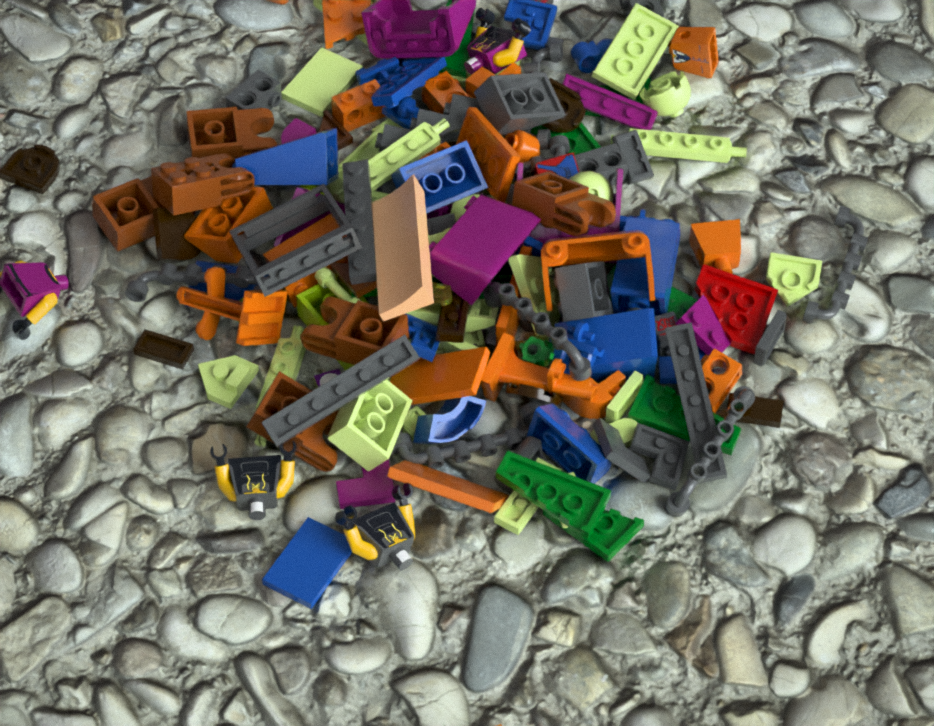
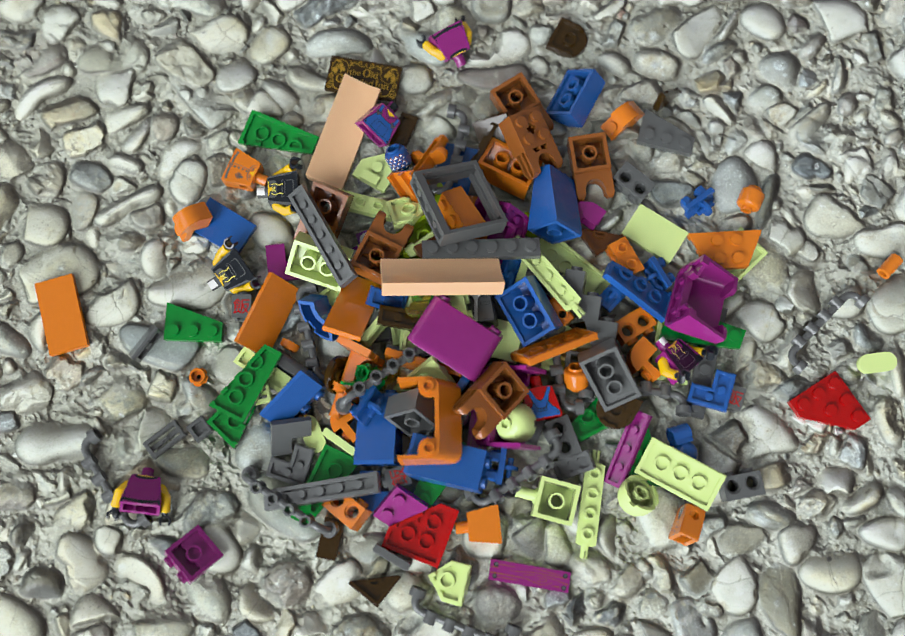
camera: 90 degrees right, 25 degrees up
none -> dark grey bar [81,427,153,528]
none -> magenta torso [106,467,171,526]
none -> dark grey slope [129,324,163,362]
none -> dark grey tile [142,420,188,460]
none -> green wing [163,302,224,343]
none -> magenta plate [164,525,224,585]
none -> orange brick [172,202,213,242]
none -> dark grey tile [186,415,215,443]
none -> orange plate [189,368,208,387]
none -> orange torso [221,148,269,192]
none -> dark grey brick [232,291,255,321]
none -> green wing [238,109,320,155]
none -> orange tile [280,338,300,353]
none -> light nougat arch [306,74,381,190]
none -> dark brown tile [325,56,403,103]
none -> dark brown tile [348,575,401,608]
none -> torso [355,101,400,148]
none -> blue head [384,144,412,172]
none -> yellowish green plate [386,197,424,230]
none -> dark grey bar [463,428,562,506]
none -> dark brown tile [470,123,498,162]
none -> magenta tile [488,559,571,593]
none -> yellowish green brick [515,476,581,526]
none -> blue slope [546,69,606,128]
none -> orange brick [600,101,645,141]
none -> dark grey wing [636,108,695,157]
none -> dark brown tile [652,87,682,113]
none -> blue hips [680,185,715,220]

